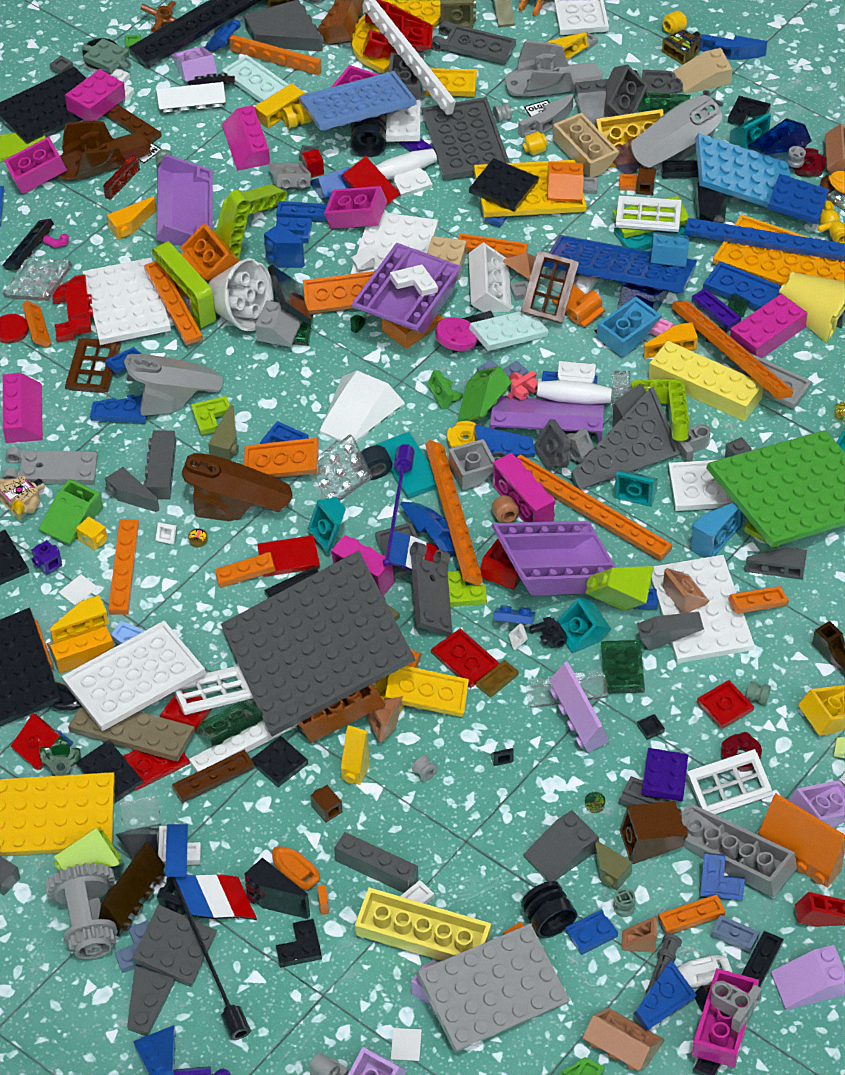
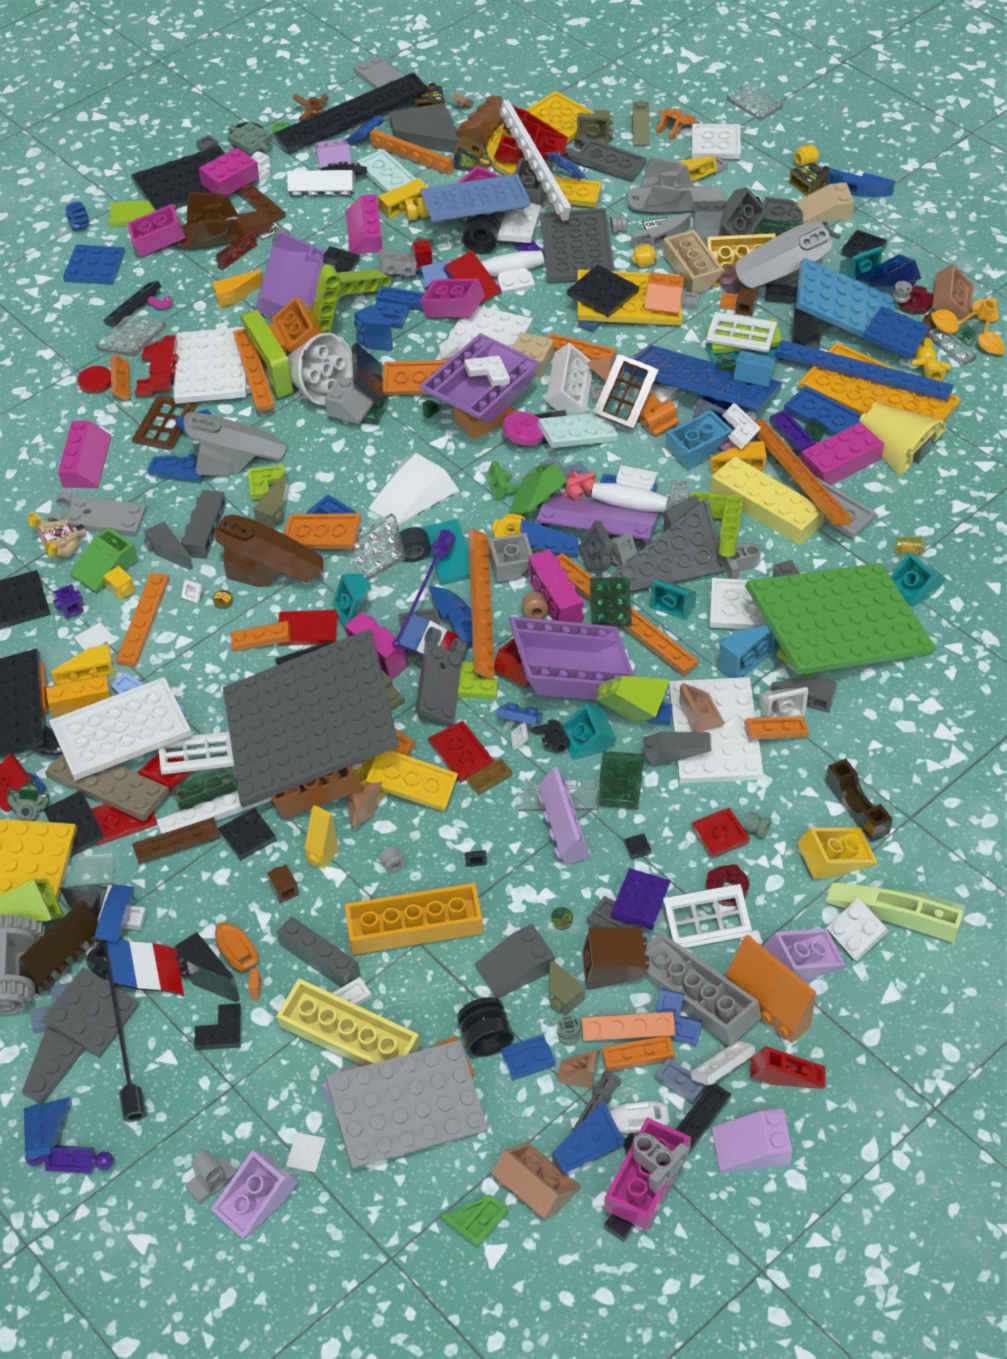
camera: 10 degrees right, 0 degrees up
none -> black plate [323,246,361,273]
none -> light orange brick [345,883,483,955]
none -> pearl gold torso [453,135,492,172]
none -> blue piece [546,151,588,181]
none -> orange plate [582,1011,676,1041]
none -> clear green plate [590,577,632,627]
none -> white plate [691,1040,756,1085]
none -> clear green plate [716,355,736,371]
none -> white plate [722,403,761,449]
none -> white slope [758,687,808,718]

